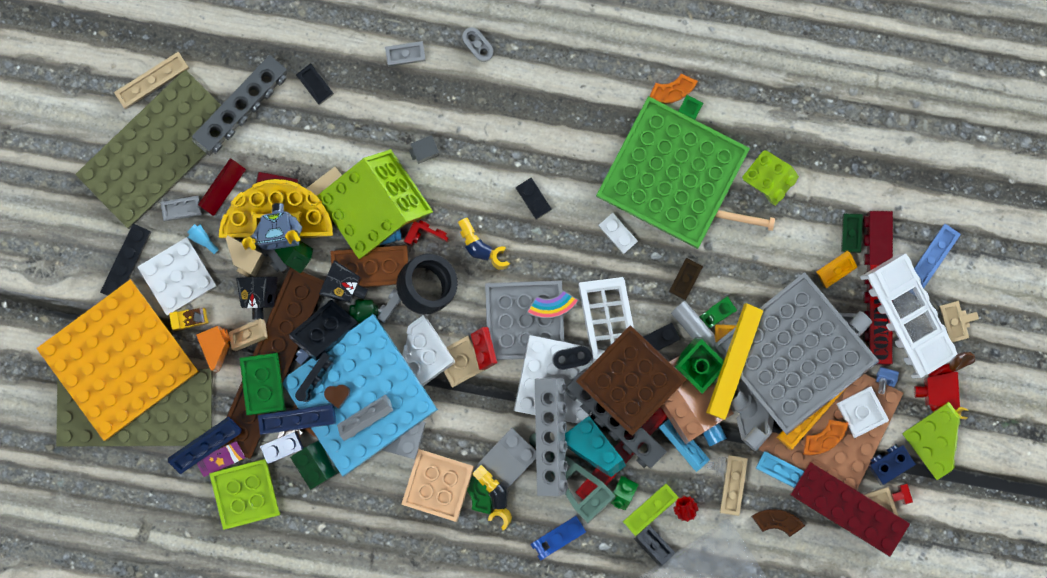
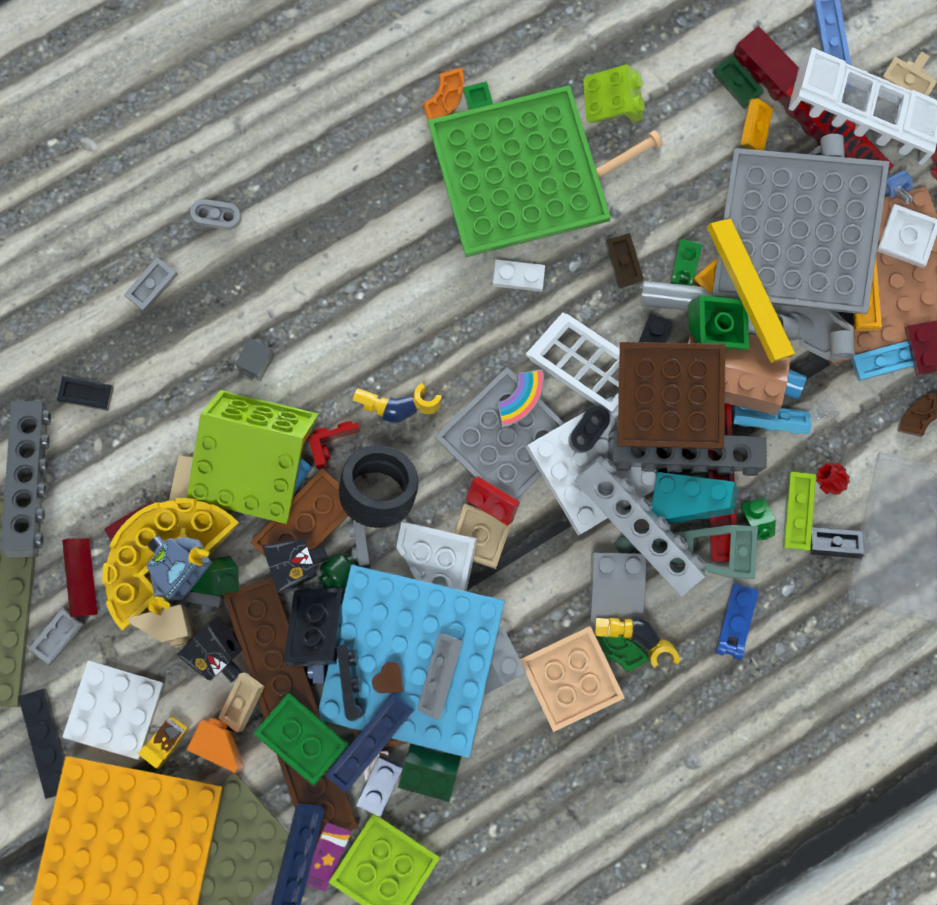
camera: 45 degrees left, 5 degrees down
medium azure cone [187,224,219,254] -> none
black plate [515,177,552,220] -> none
tan plate [720,455,748,516] -> none
orange tile [803,420,849,455] -> none

